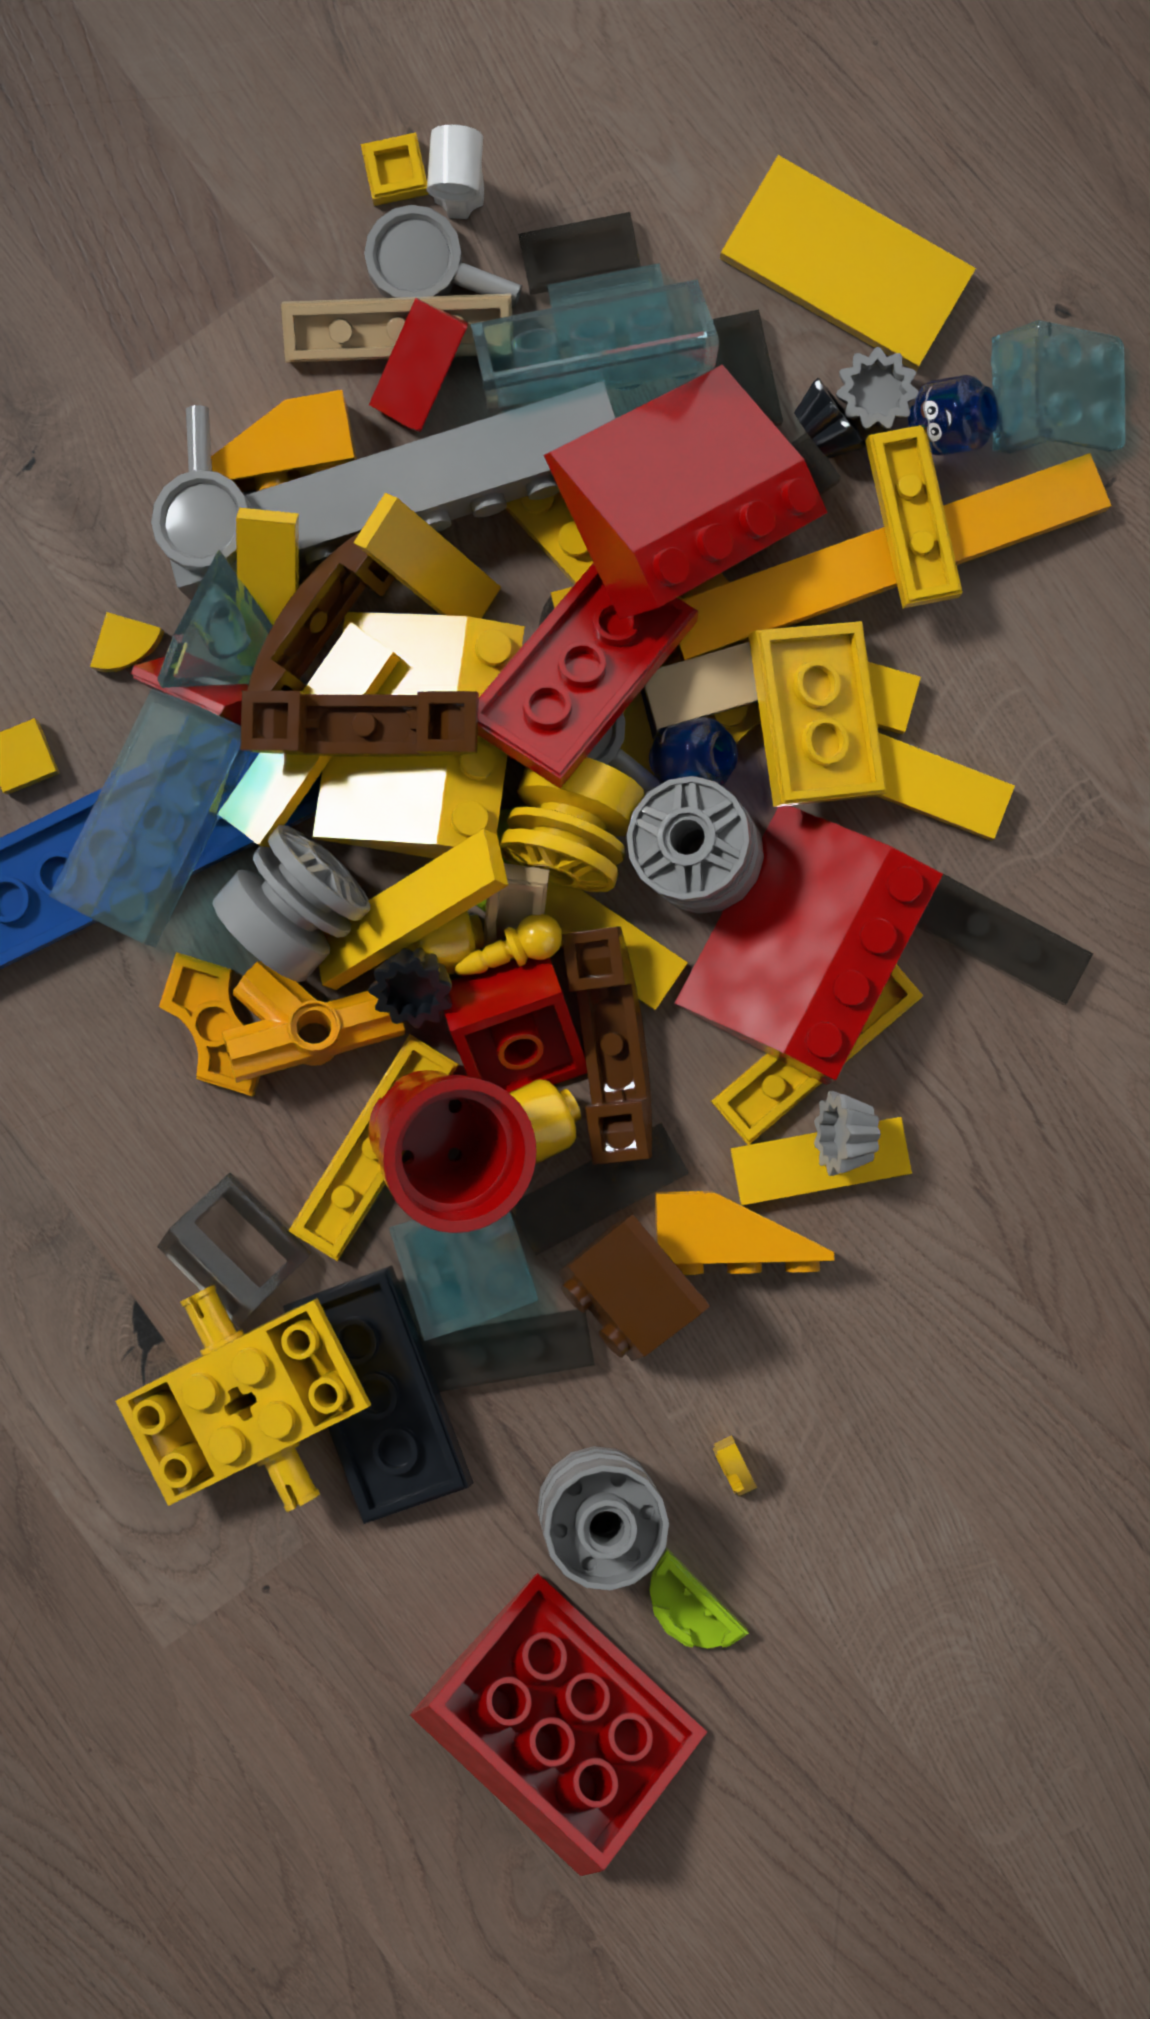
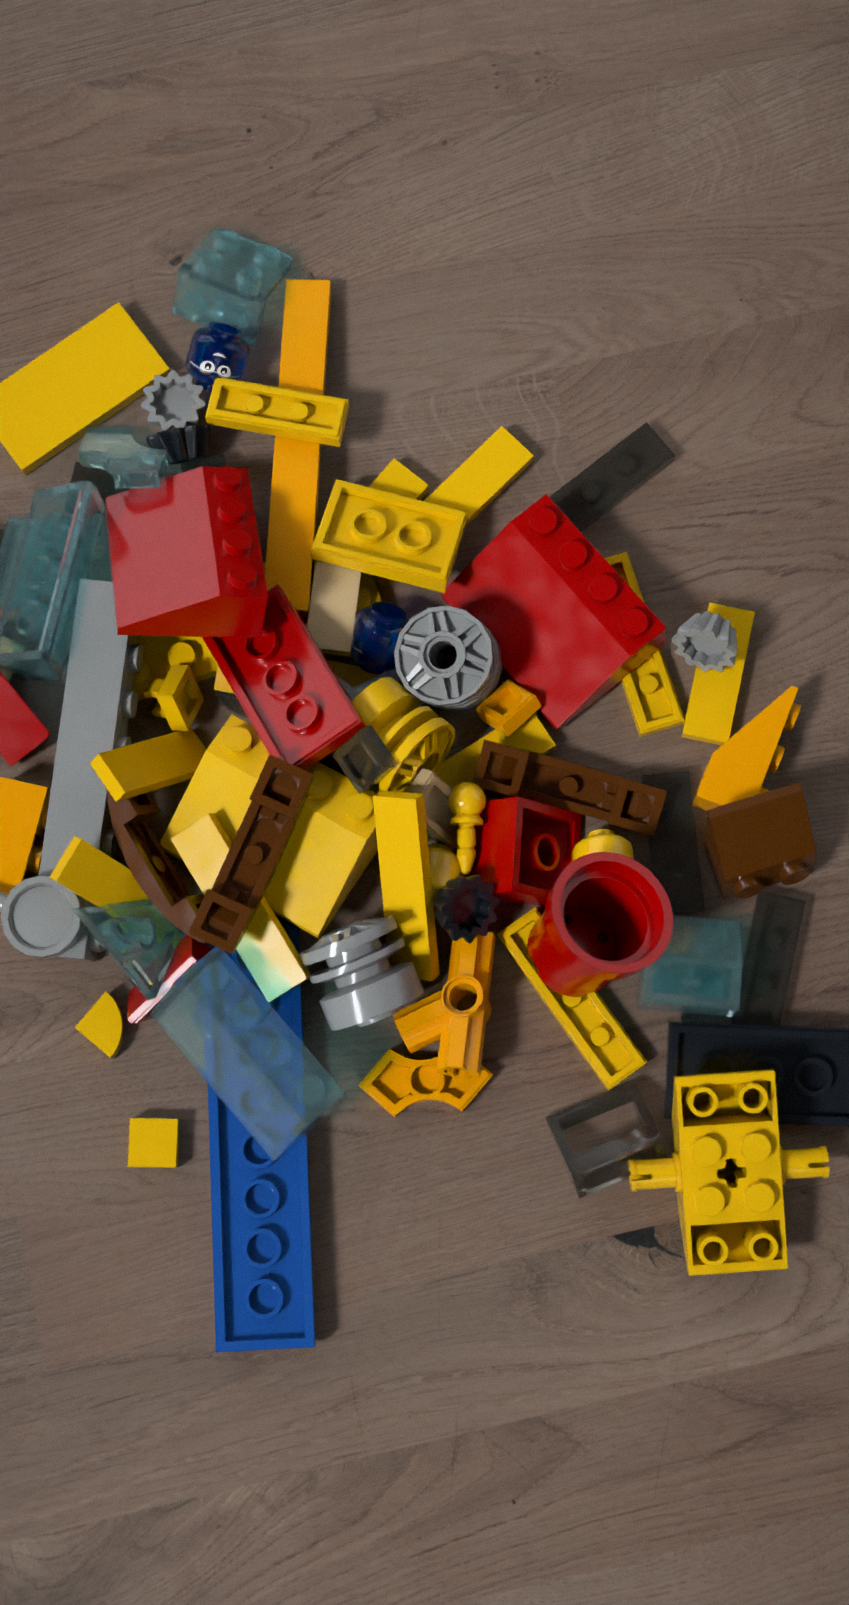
camera: 70 degrees left, 10 degrees down
none -> clear light blue tile [78,427,169,488]
none -> yellow tile [143,665,204,731]
none -> clear smoke tile [333,725,398,794]
none -> light orange tile [475,679,542,737]

